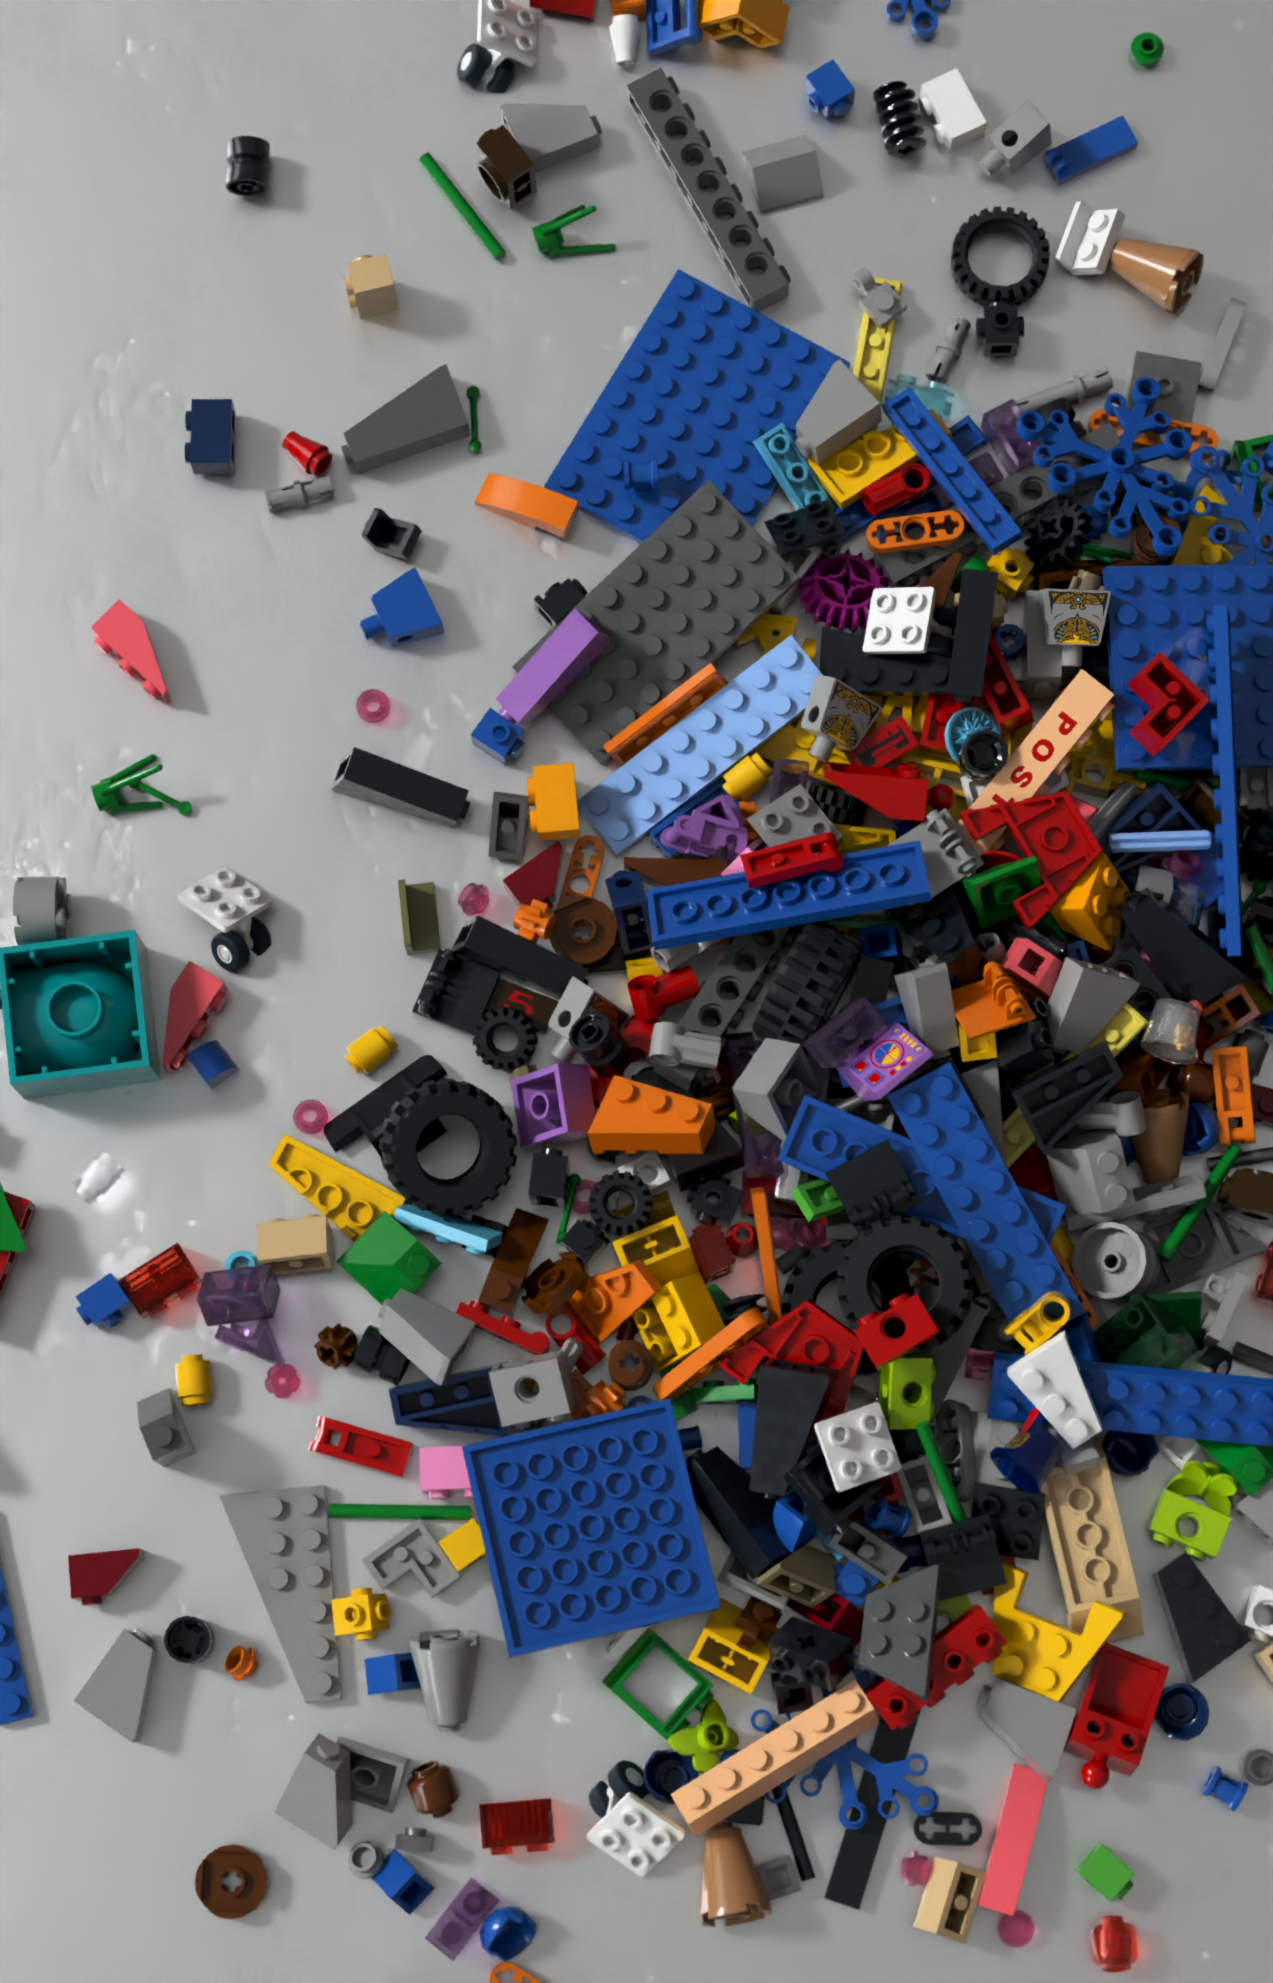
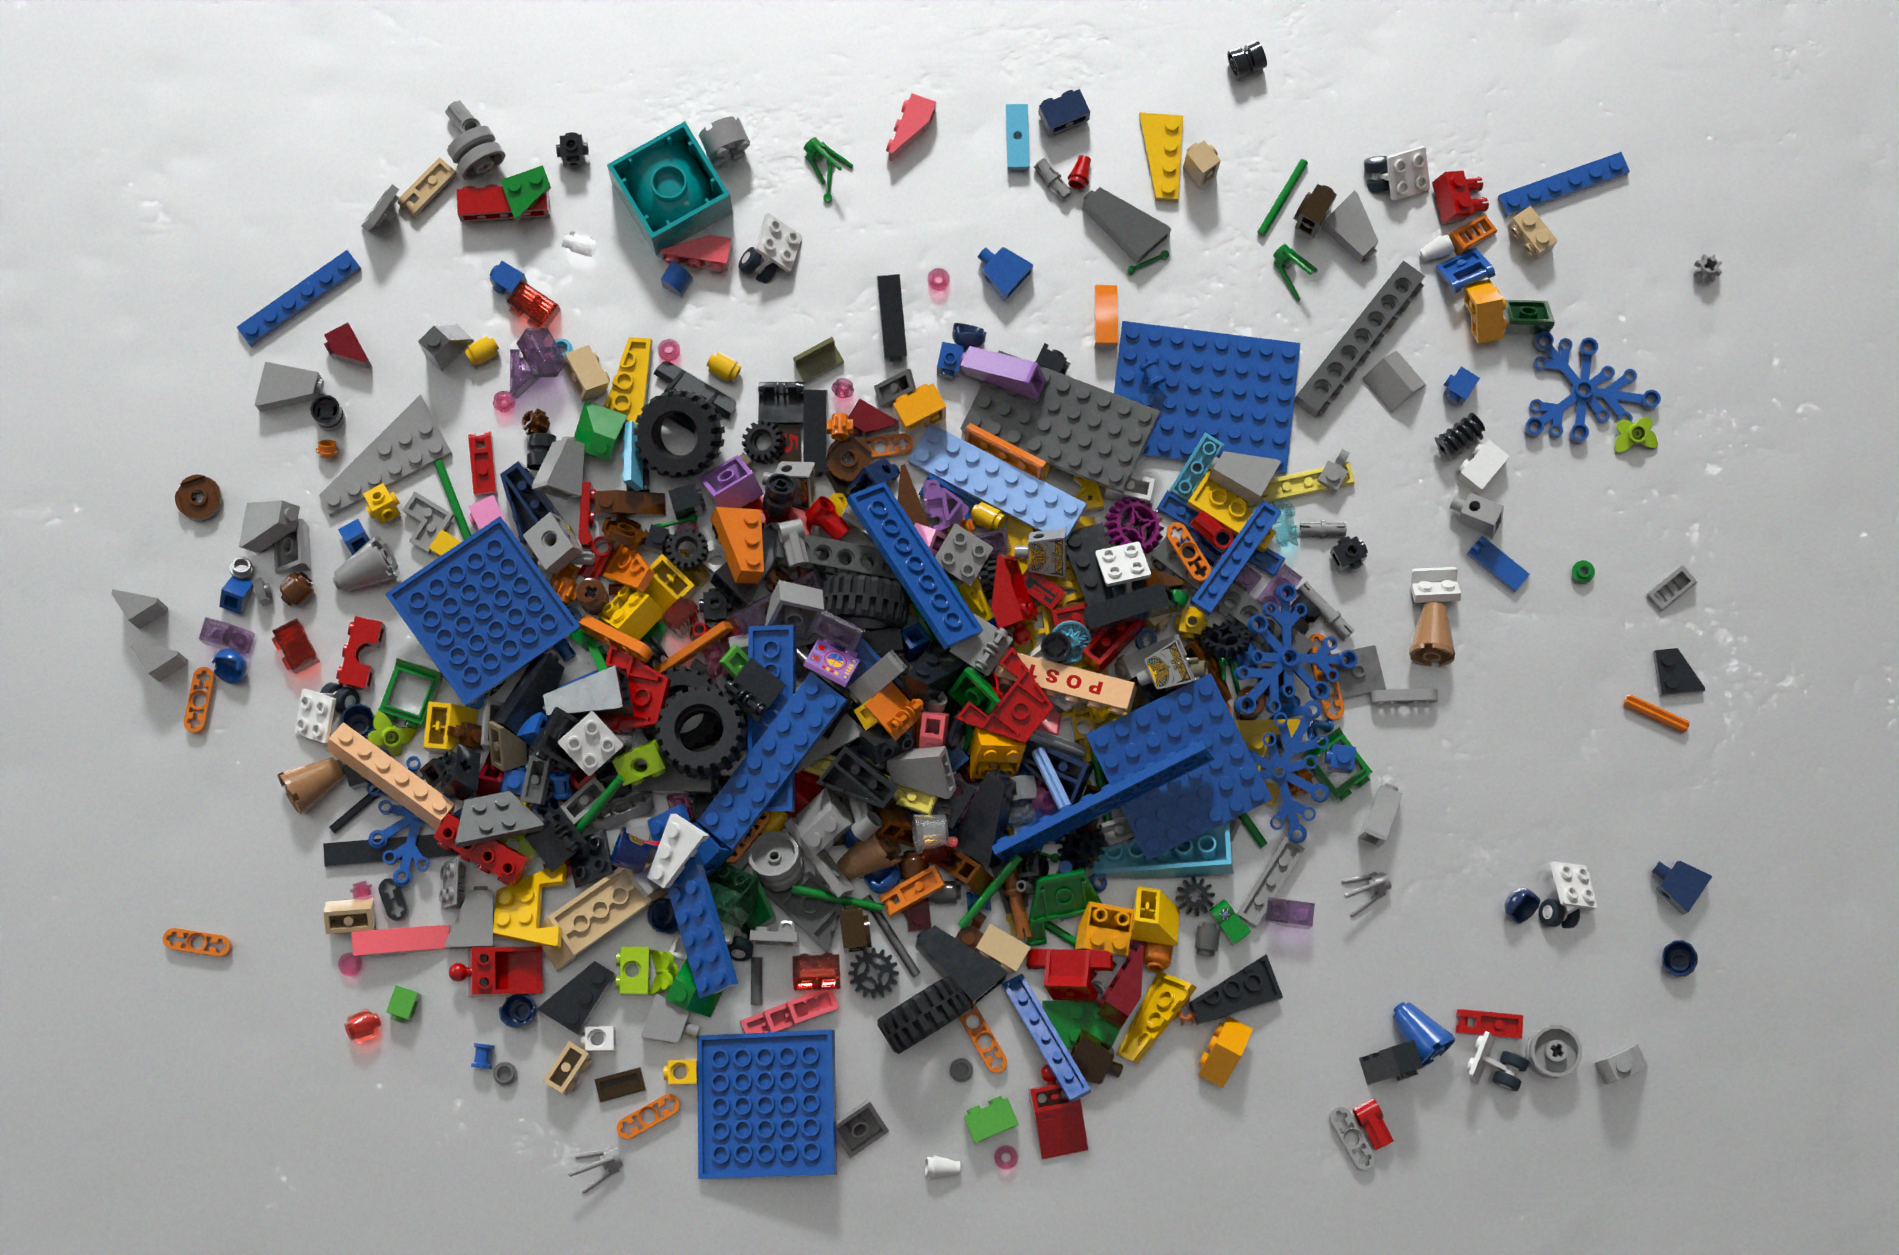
camera: 60 degrees right, 0 degrees up
black bracket [362,508,422,560] -> none
red plate [740,832,844,889] -> none
flat silver plate [756,1855,801,1901] -> none
black hinge [765,500,846,558] -> none
red brick [854,1292,940,1370] -> none
black tyre [951,206,1050,306] -> none
yellow piece [1004,1291,1070,1355] -> none
red brick [1127,651,1210,757] -> none
none -> red arch [336,616,386,692]
none -> light grey hinge [439,857,465,909]
none -> dark blue hair [952,323,986,350]
none -> medium azure tile [1006,104,1030,170]
none -> yellow wing [1139,112,1183,202]

